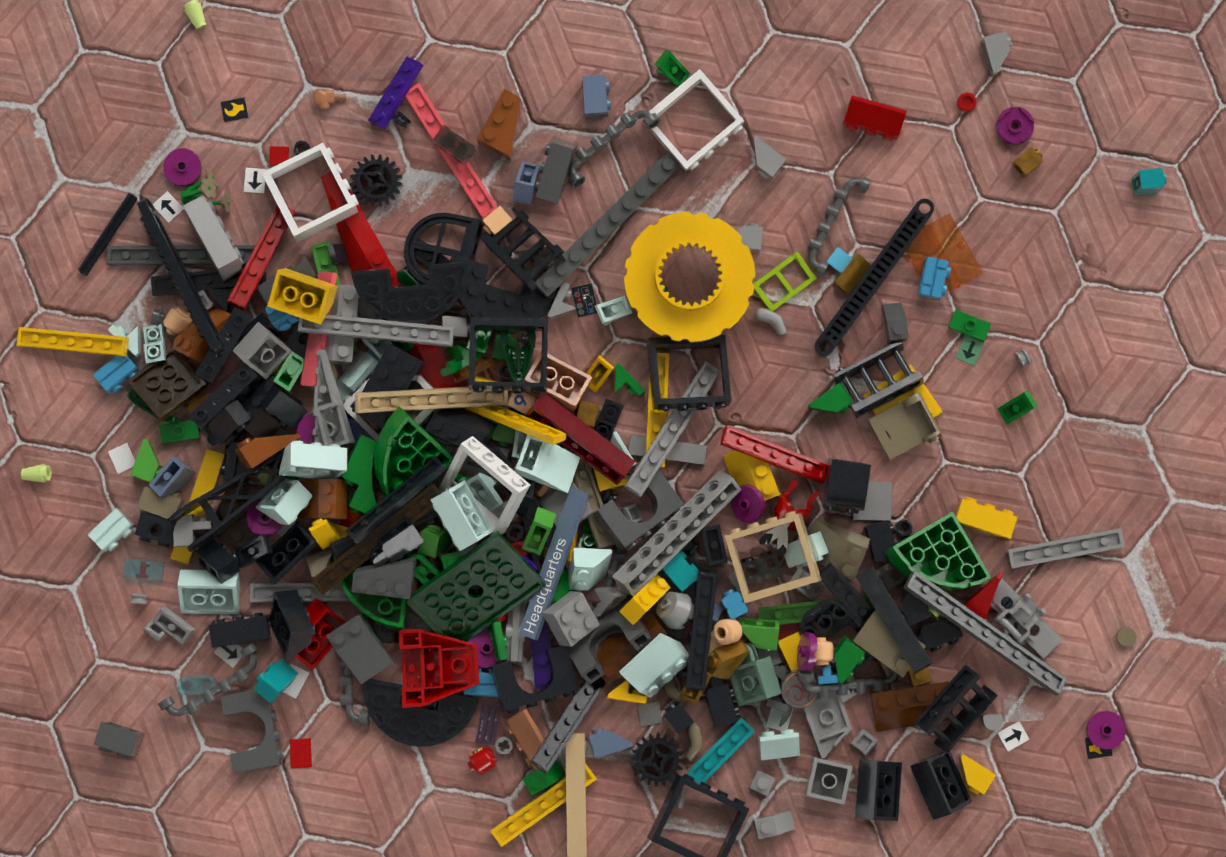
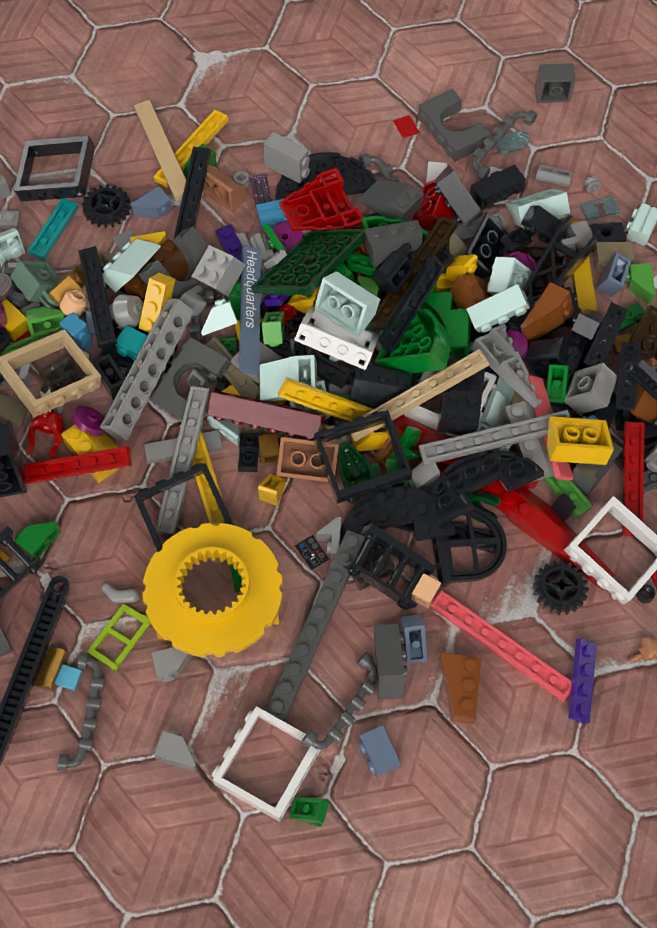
camera: 160 degrees right, 20 degrees down
light grey slope [143,619,167,643] -> none
teal brick [254,659,299,704] -> none
black bush [392,111,411,129] -> none
clear smoke brick [433,125,476,166] -> none
red head [467,746,497,775] -> none
black arch [490,645,579,714] -> none
light aqua slope [595,296,632,326] -> none
green slope [615,363,645,398] -> none
black brick [663,703,694,734] -> none
dark tan arm [684,723,703,761] -> none
black hinge [706,676,740,727] -> none
light aqua brick [784,531,829,569] -> none
red slope [842,95,907,141] -> none
none -> light grey tile [263,249,287,269]
none -> light grey brick [264,132,310,183]

